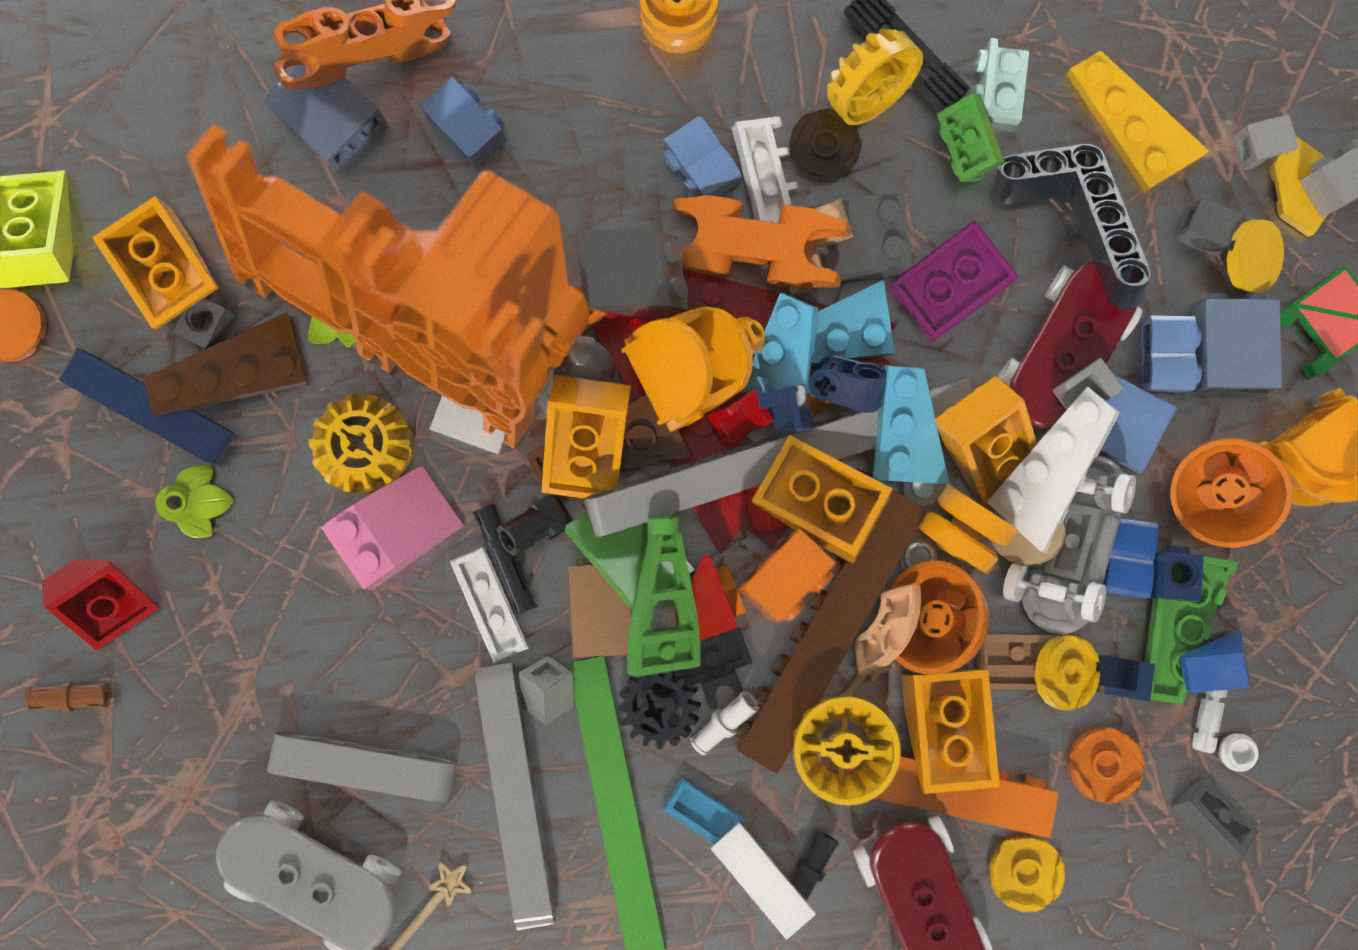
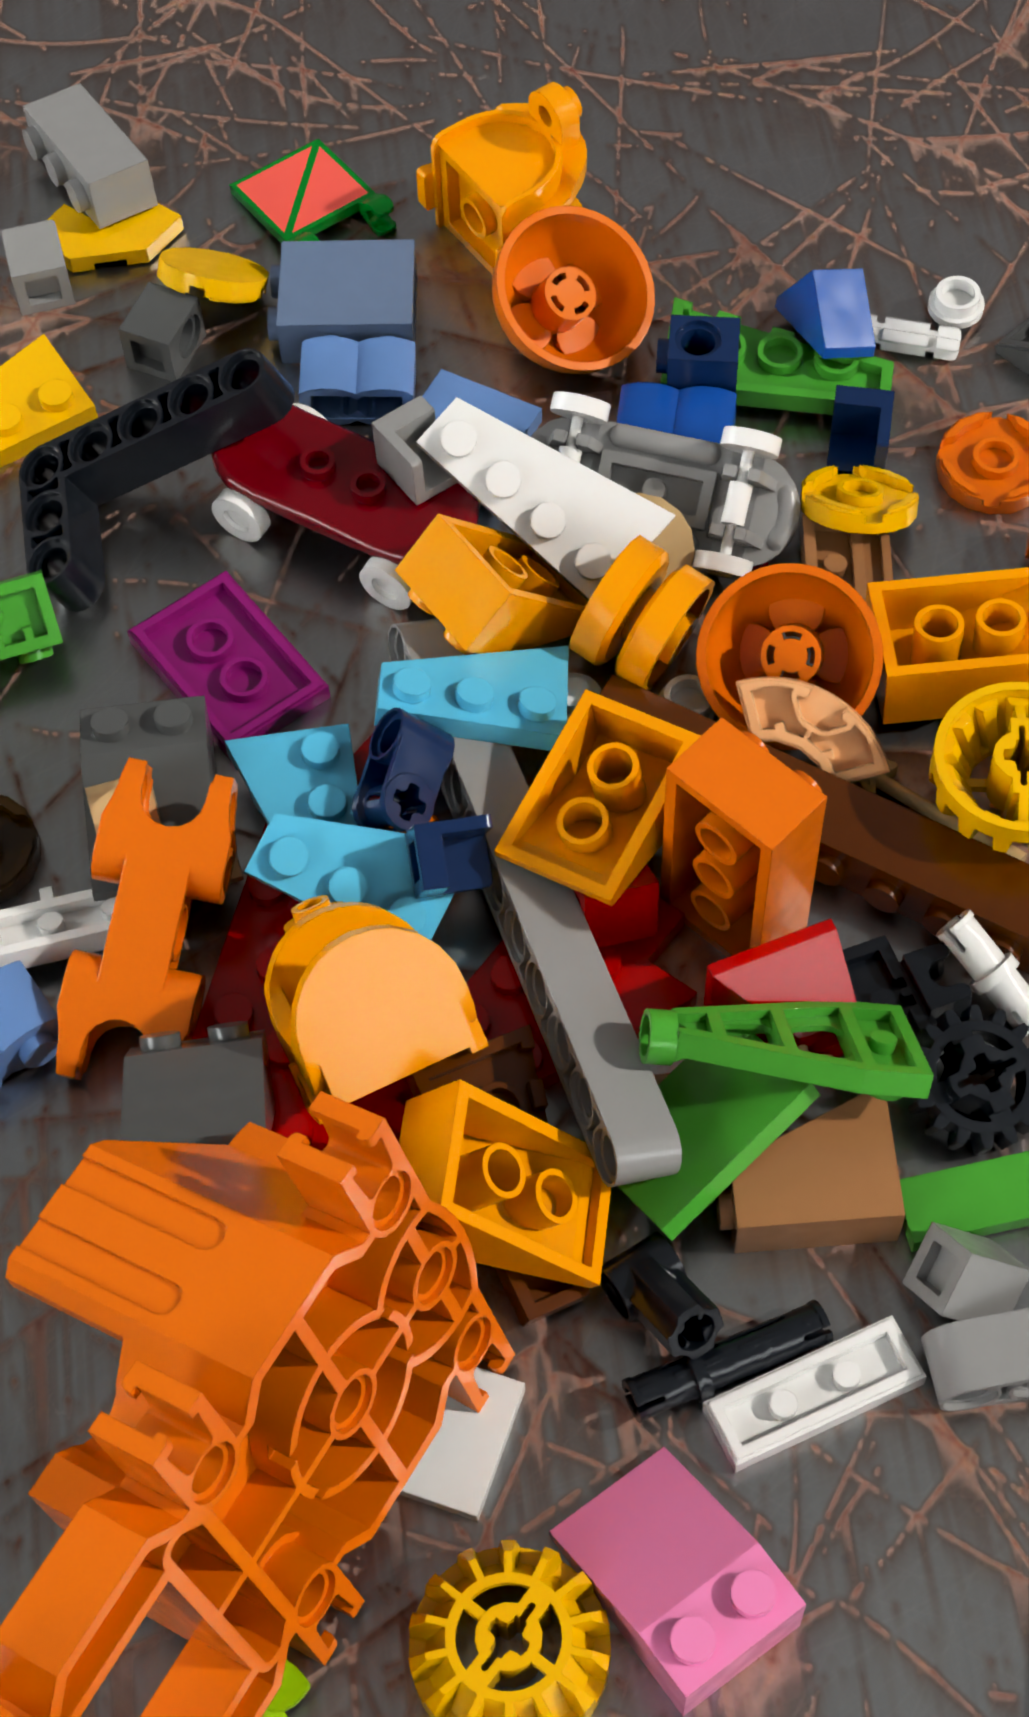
camera: 85 degrees left, 25 degrees down
red panel [707,389,774,447] -> none

